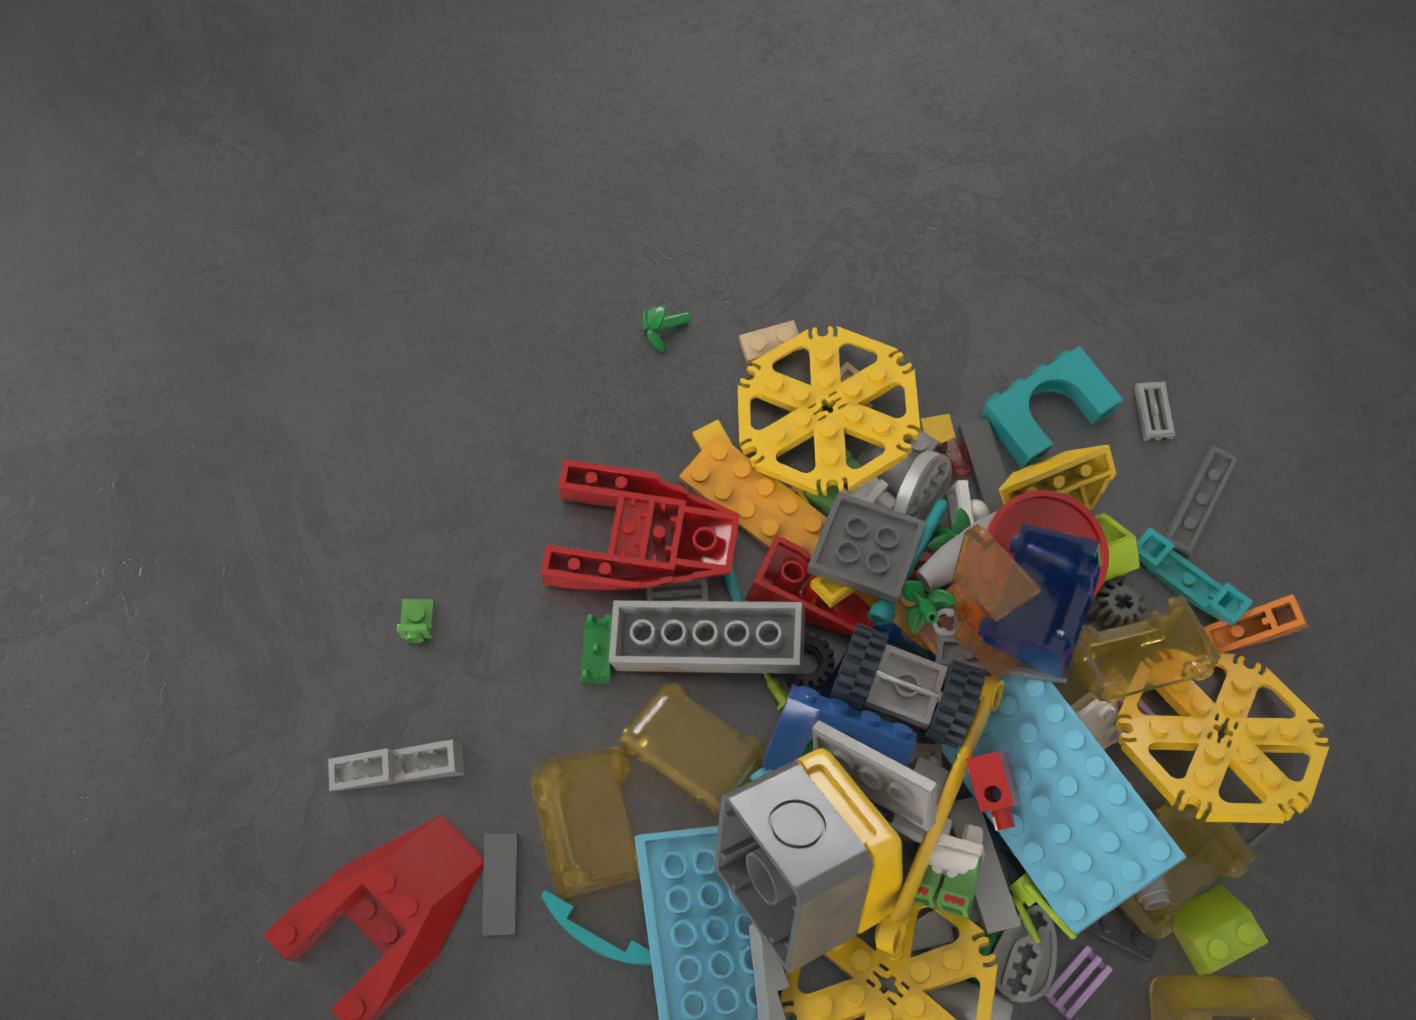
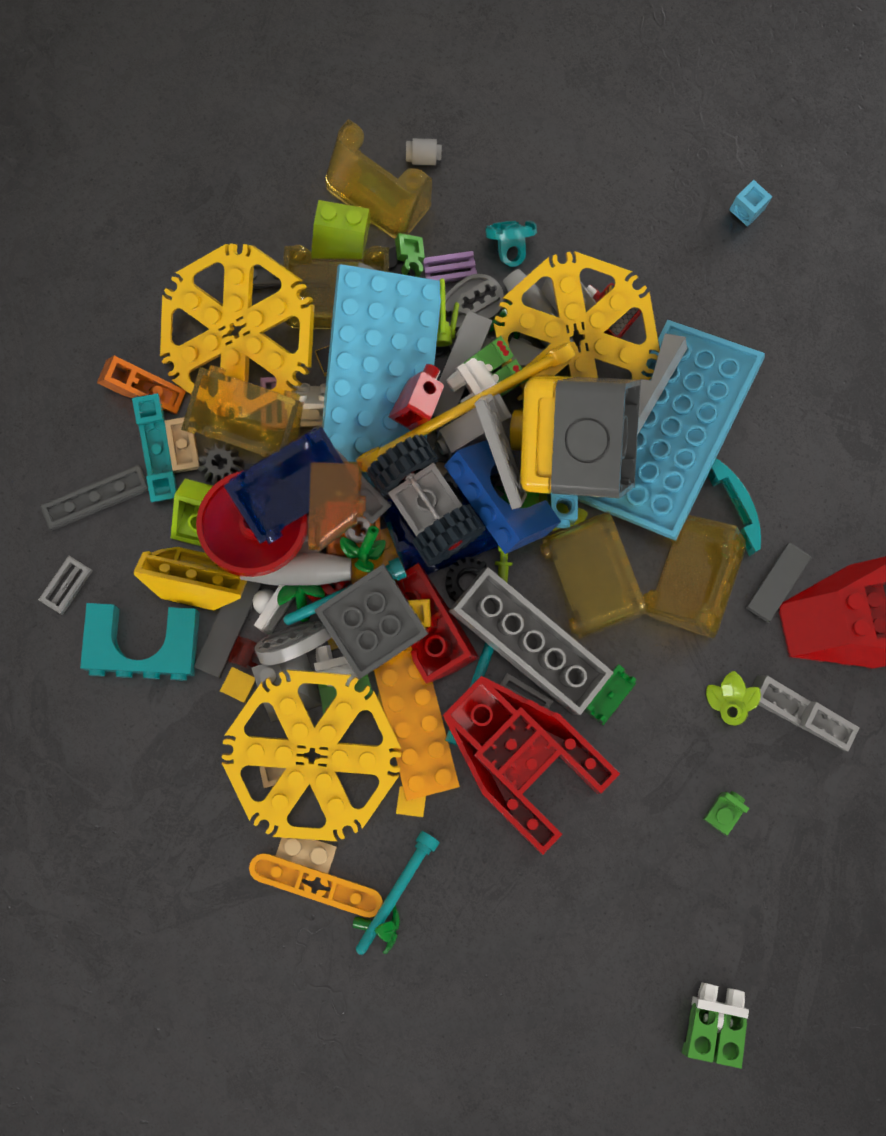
camera: 150 degrees left, 10 degrees up
none -> tan plate [165,416,200,473]
none -> light orange piece [249,853,383,918]
none -> teal piece [356,831,440,955]
none -> bright green plate [395,233,425,277]
none -> bright green hips [682,982,749,1069]
none -> lime plate [706,671,761,726]

